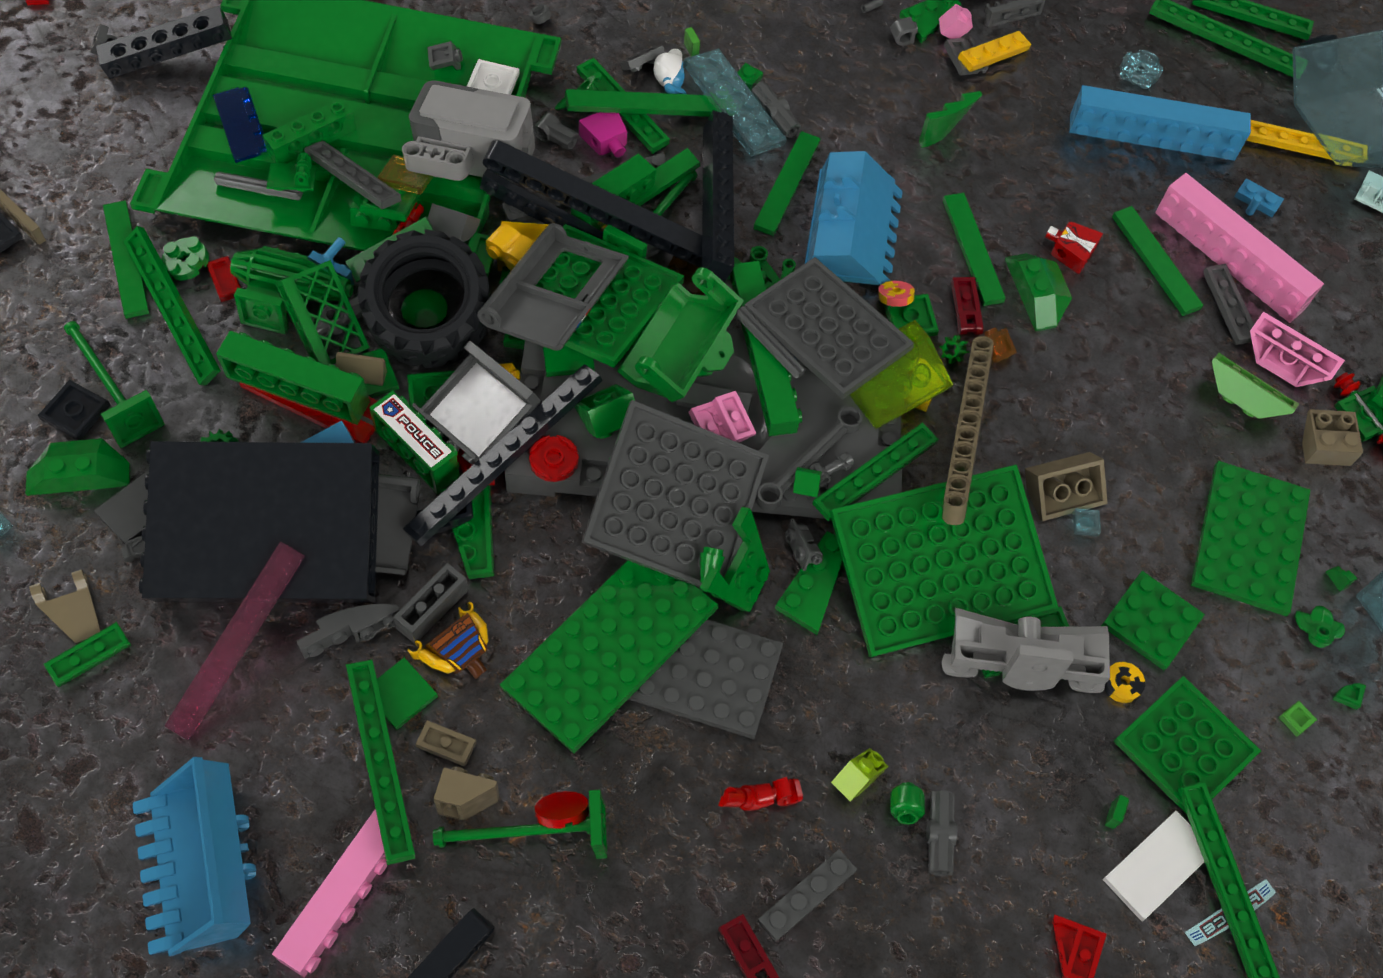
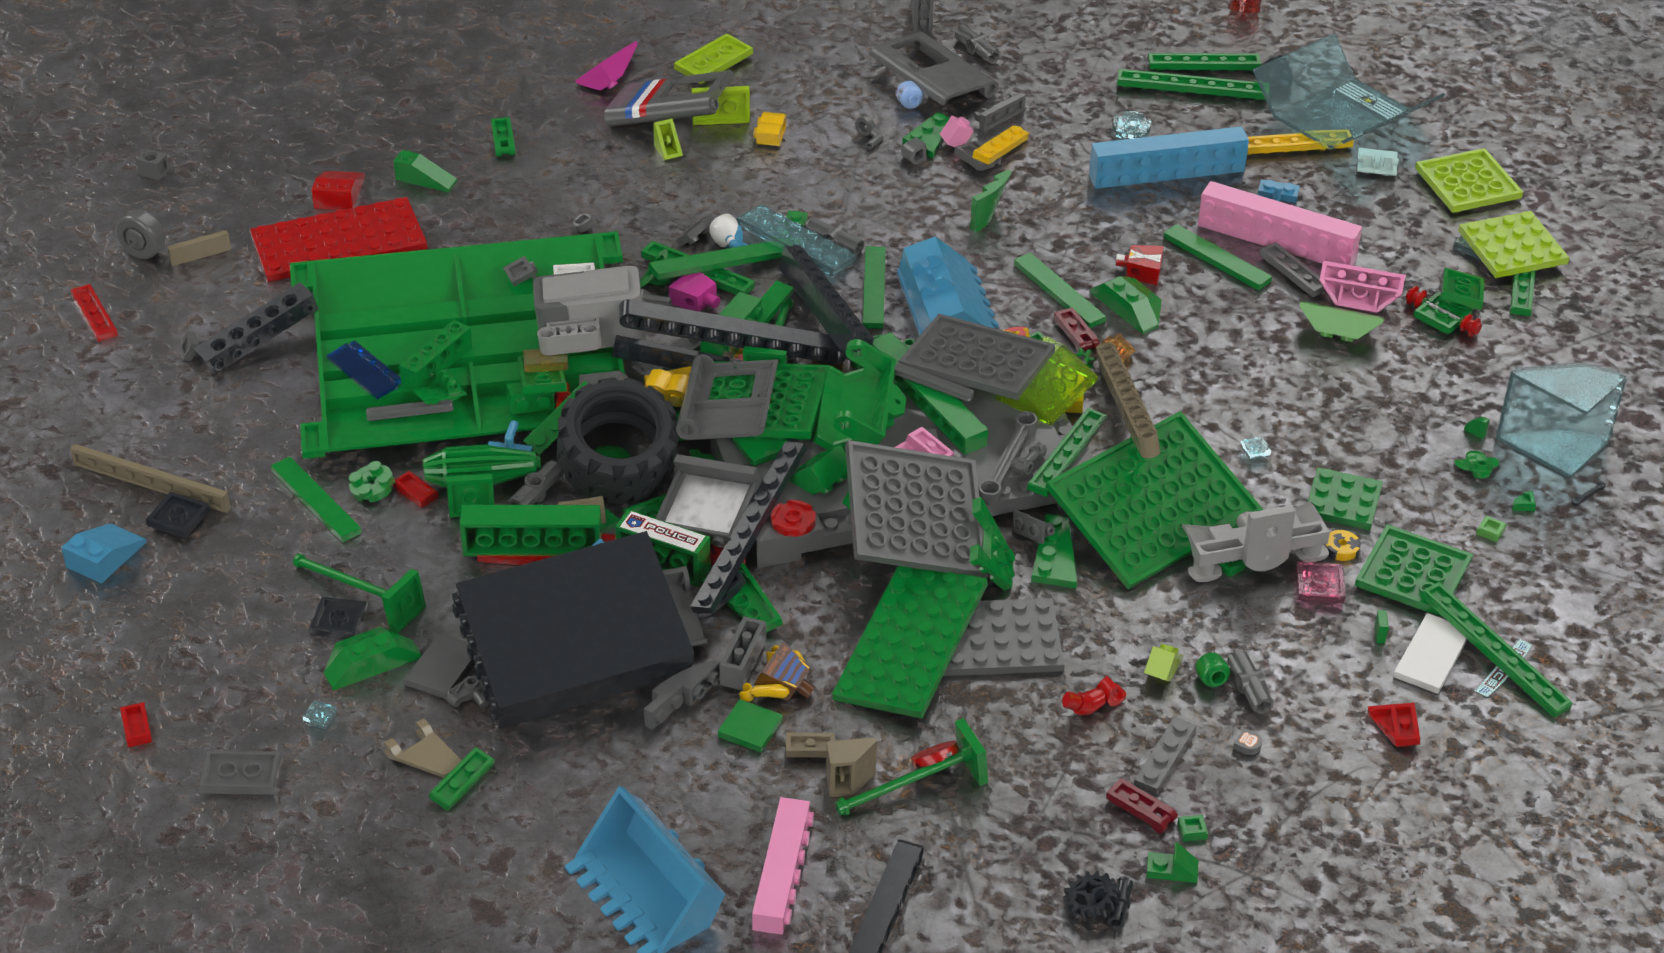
camera: 15 degrees left, 20 degrees down
green plate [123,226,221,386] -> none
clear pink plate [165,542,305,740] -> none
green fence [275,260,370,365] -> none
dark grey tile [304,141,401,209] -> none
green plate [346,660,415,865] -> none
bright green tile [684,27,700,58] -> none
green cone [700,547,725,583] -> none
green tile [793,467,822,497] -> none
dark tan slope [1025,452,1108,521] -> none
green plate [1191,461,1310,617] -> none
dark tan slope [1302,409,1363,466] -> none
none -> dark grey tile [1233,728,1262,755]
none -> clear pink plate [1296,561,1346,603]

